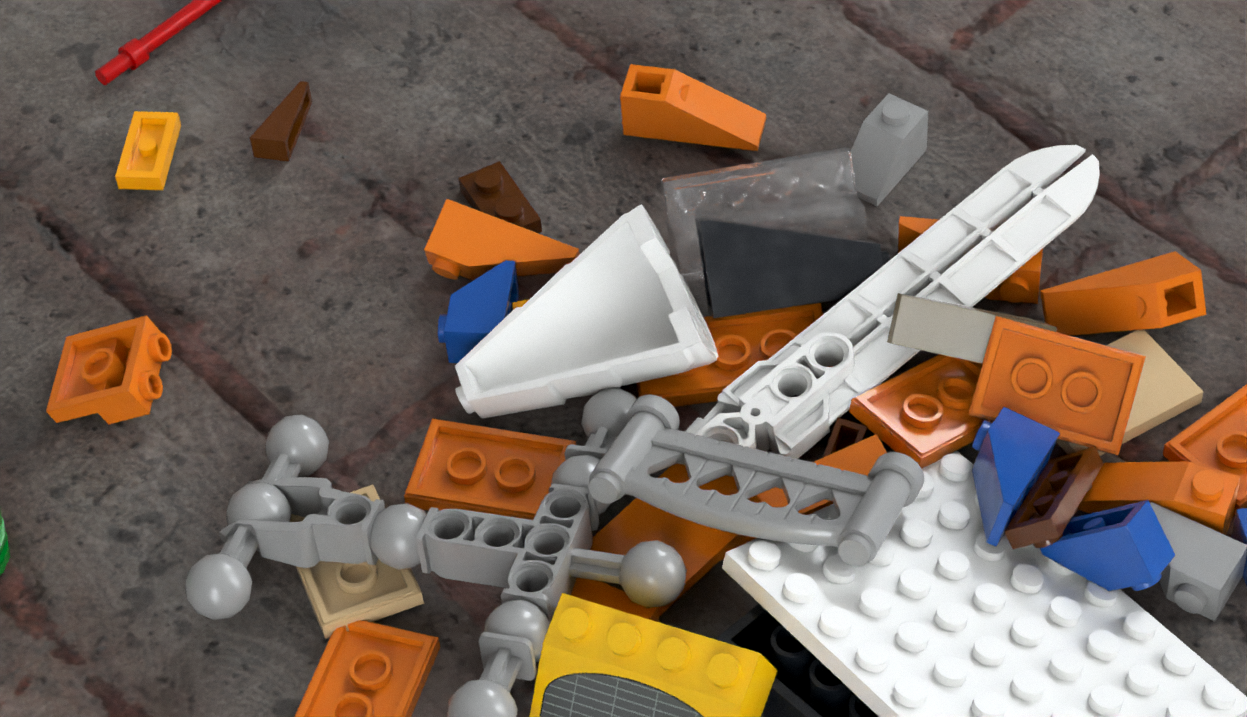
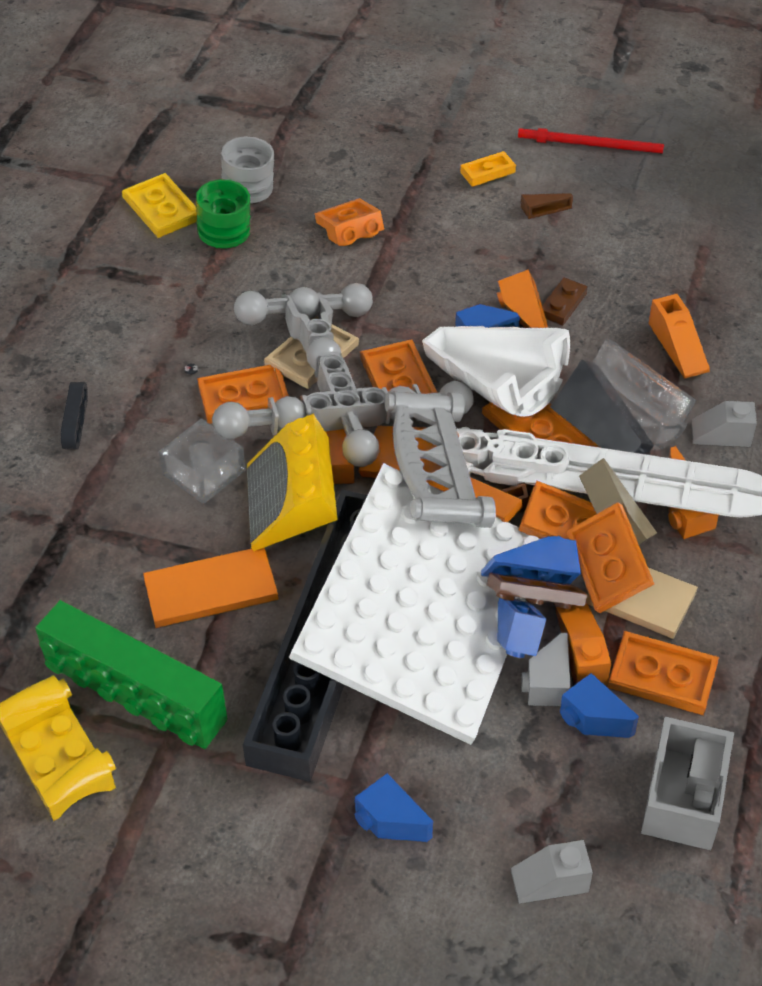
camera: 55 degrees right, 0 degrees up
orange slope [1040,251,1207,336] -> none

